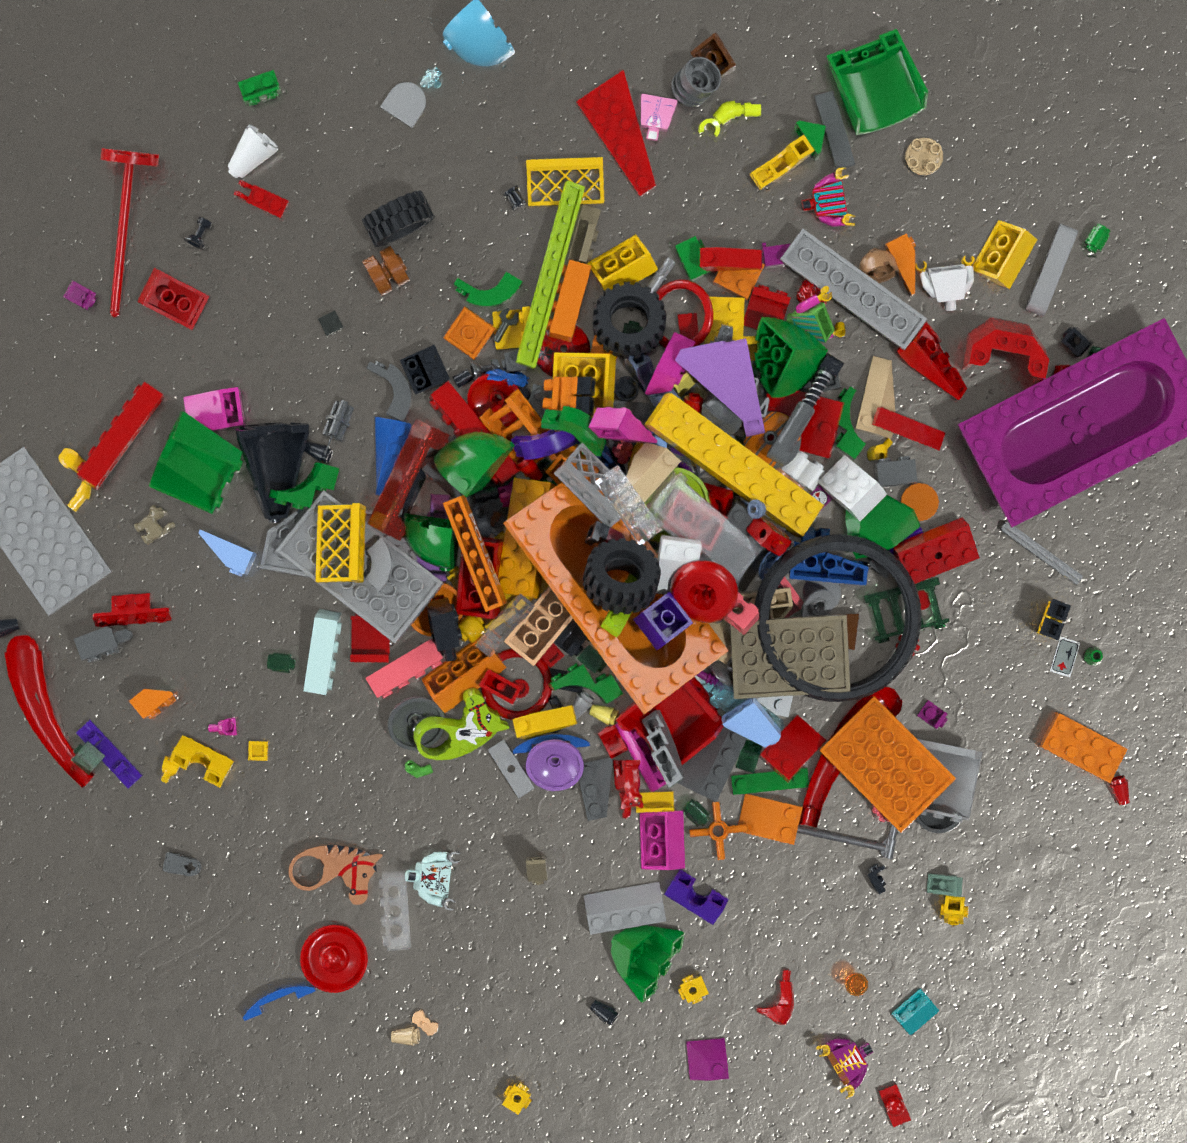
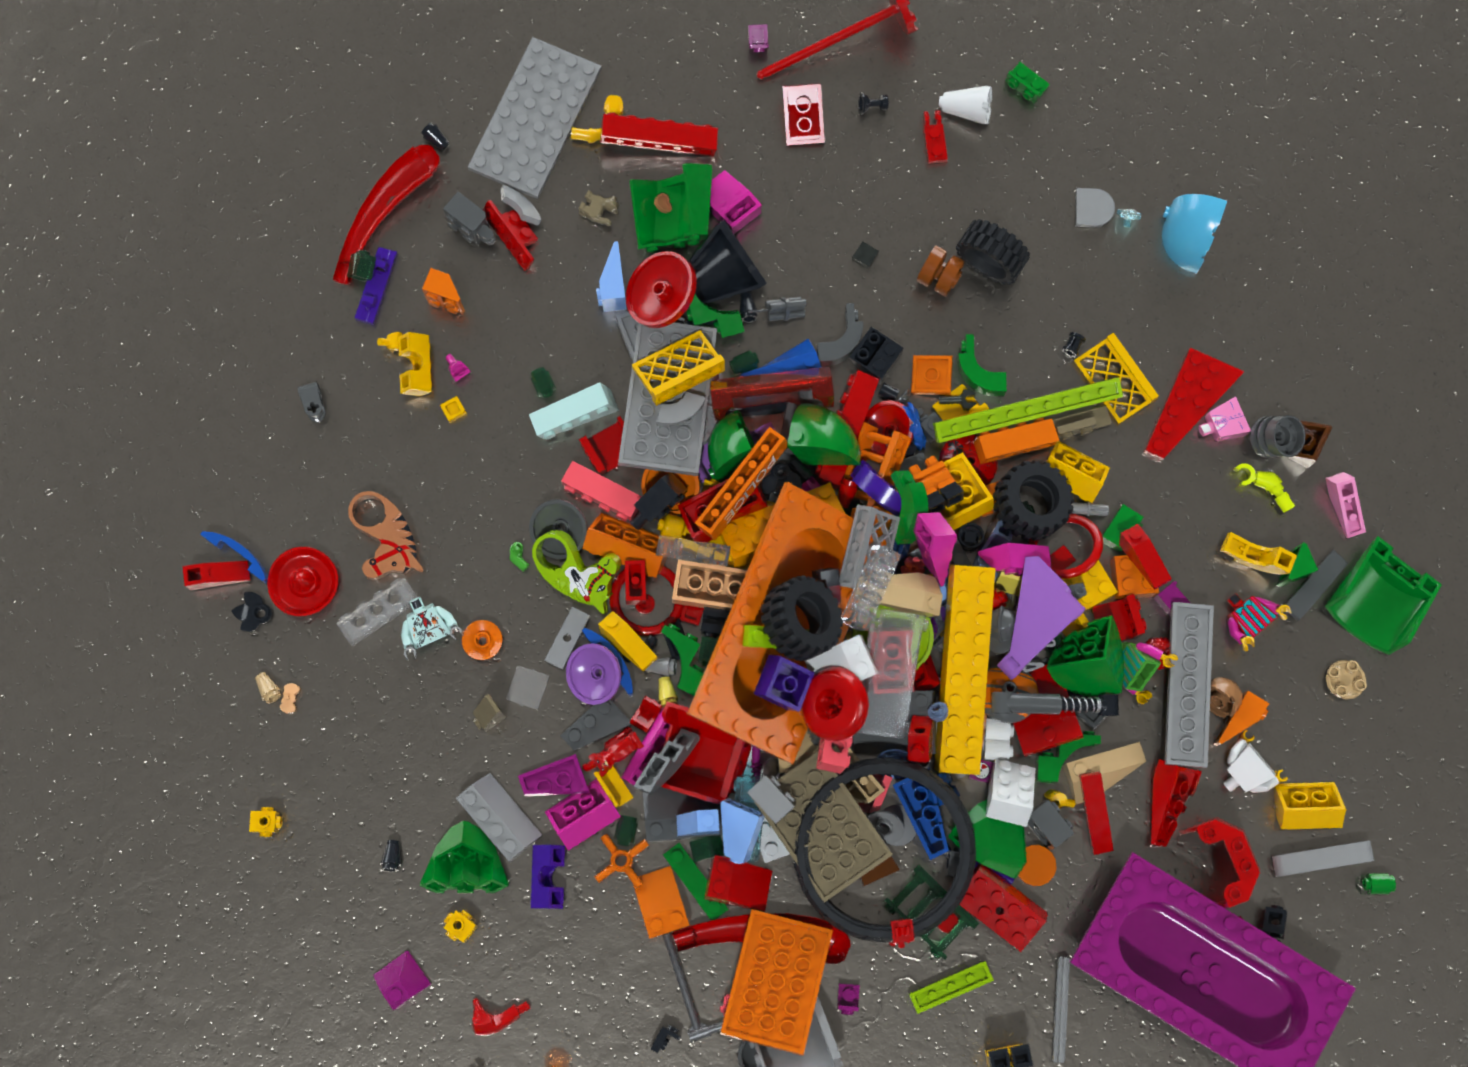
camera: 55 degrees right, 10 degrees down
none -> red slope [182,561,251,590]
none -> black plate [232,592,272,632]
none -> orange dish [462,620,502,660]
none -> light grey tile [500,184,541,225]
none -> clear piece [506,666,549,710]
none -> magenta wing [518,754,590,797]
none -> red dish [626,251,697,328]
none -> nougat piece [654,193,672,214]
none -> light blue slope [676,809,719,836]
none -> clear green brick [729,350,760,376]
none -> light grey brick [747,775,796,824]
none -> red tile [891,919,915,943]
none -> lime plate [908,961,994,1014]
none -> bright pink slope [1325,472,1366,538]

